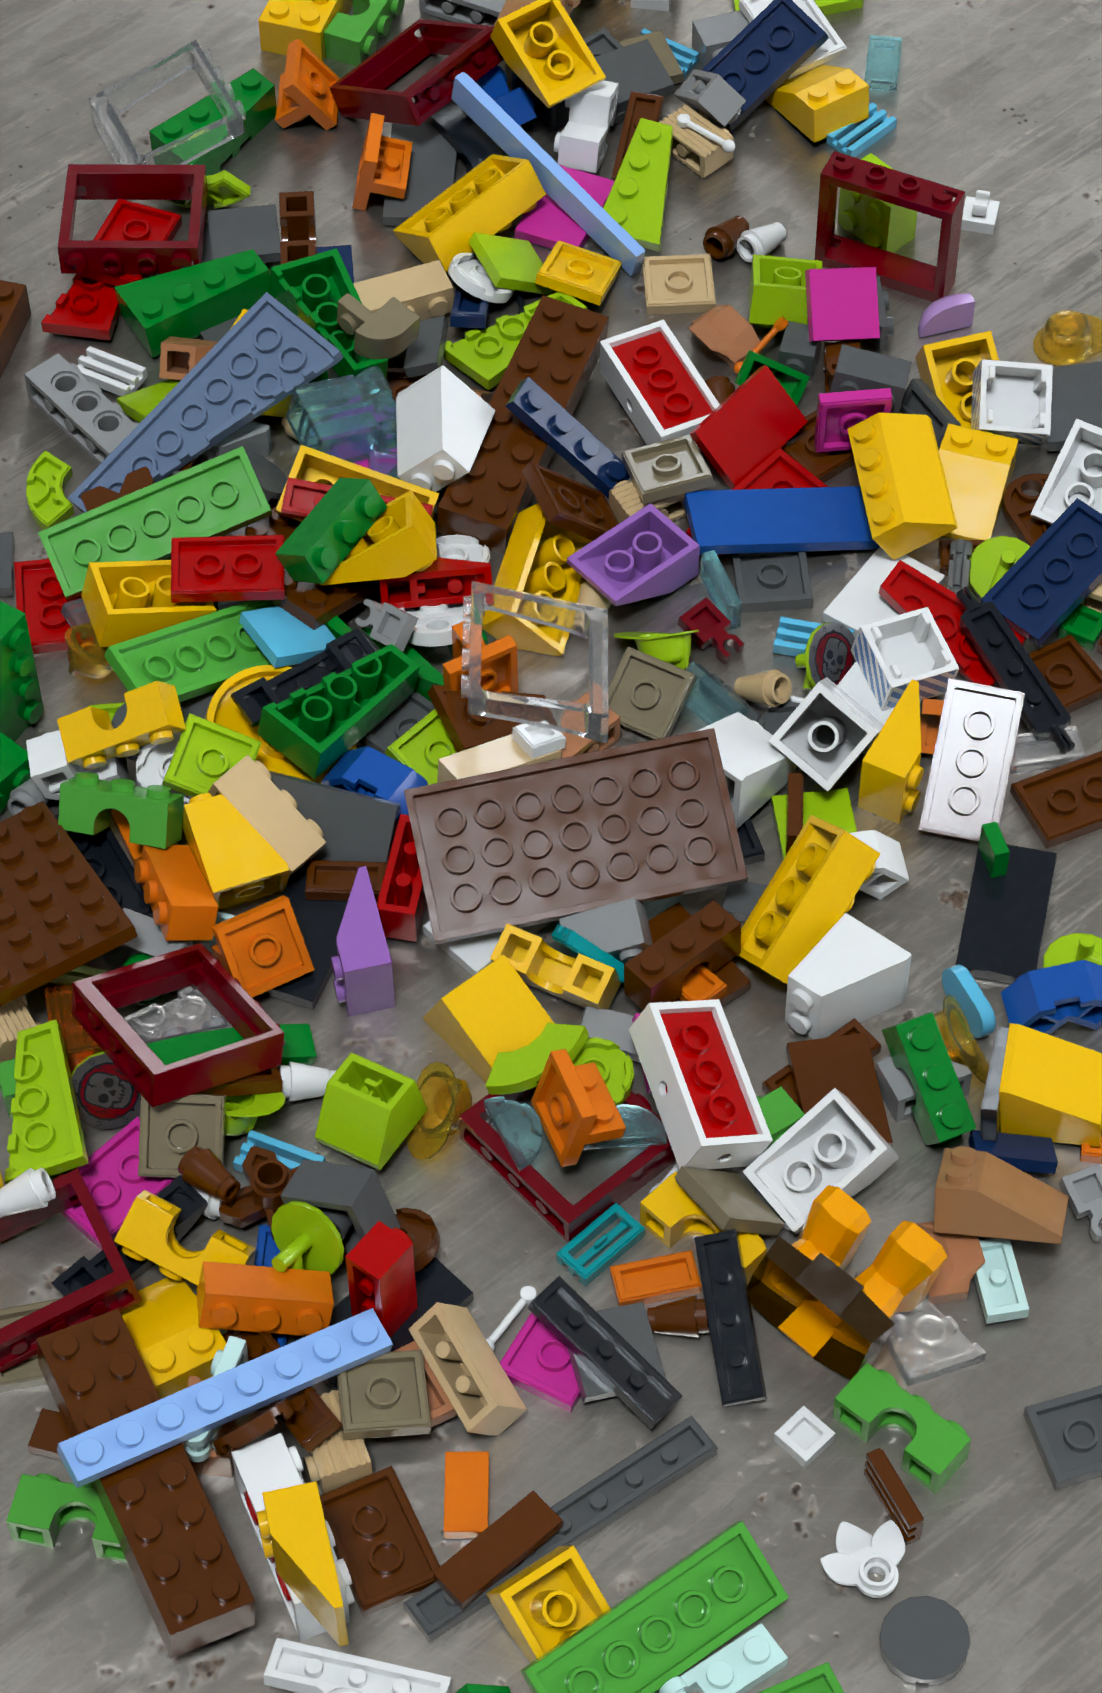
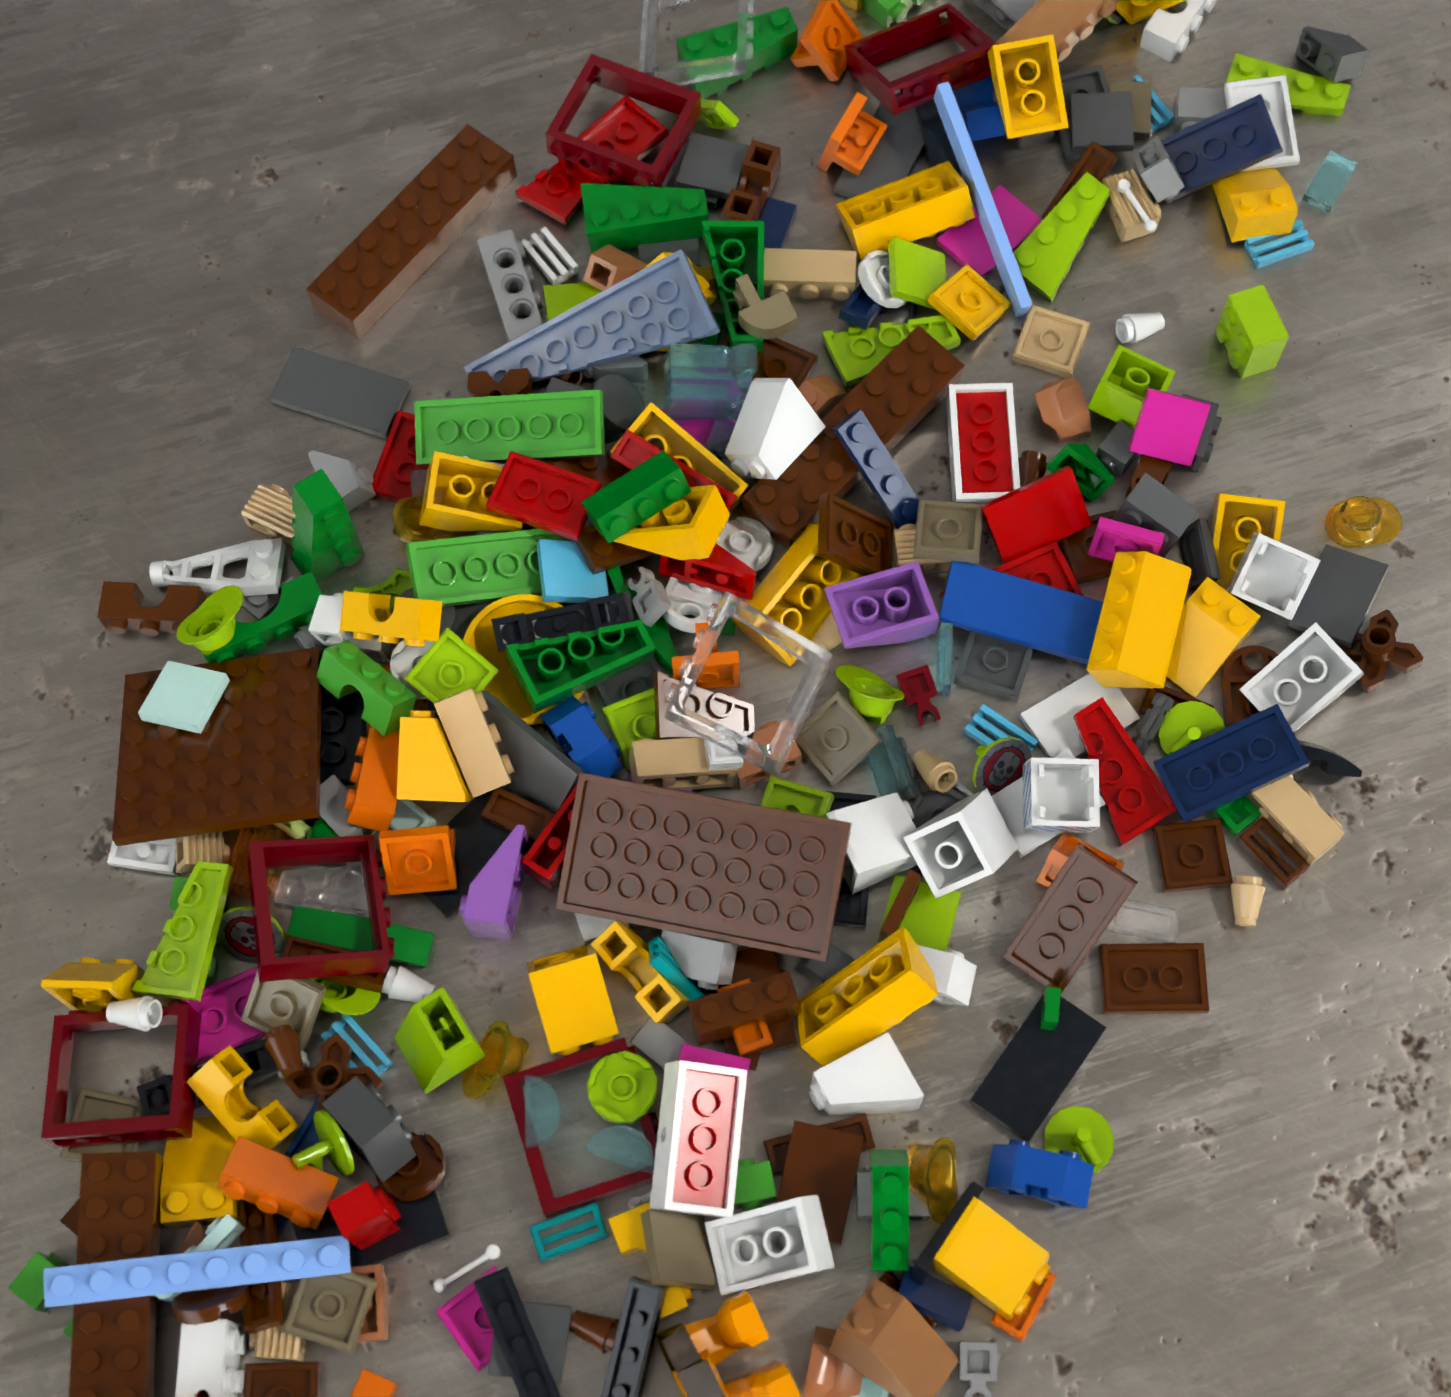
camera: 25 degrees right, 15 degrees up
lime tile [26,450,74,530] -> none
dark grey tile [387,316,448,378] -> none
tan brick [408,1302,527,1436] -> none
lime tile [485,1023,589,1095] -> none
orange bracket [531,1049,626,1167] -> none
white brick [554,81,619,173] -> none
orange tile [610,1250,702,1307] -> none
reddish brown cone [703,216,749,259] -> none
orange hinge [734,316,788,375] -> none
dark red window [814,151,965,302] -> none
yellow slope [857,679,924,824] -> none
lavender brick [918,293,975,338] -> none
medium azure tile [942,964,996,1038] -> none
black plate [956,587,1075,754] -> none
white tile [961,190,1000,235] -> none

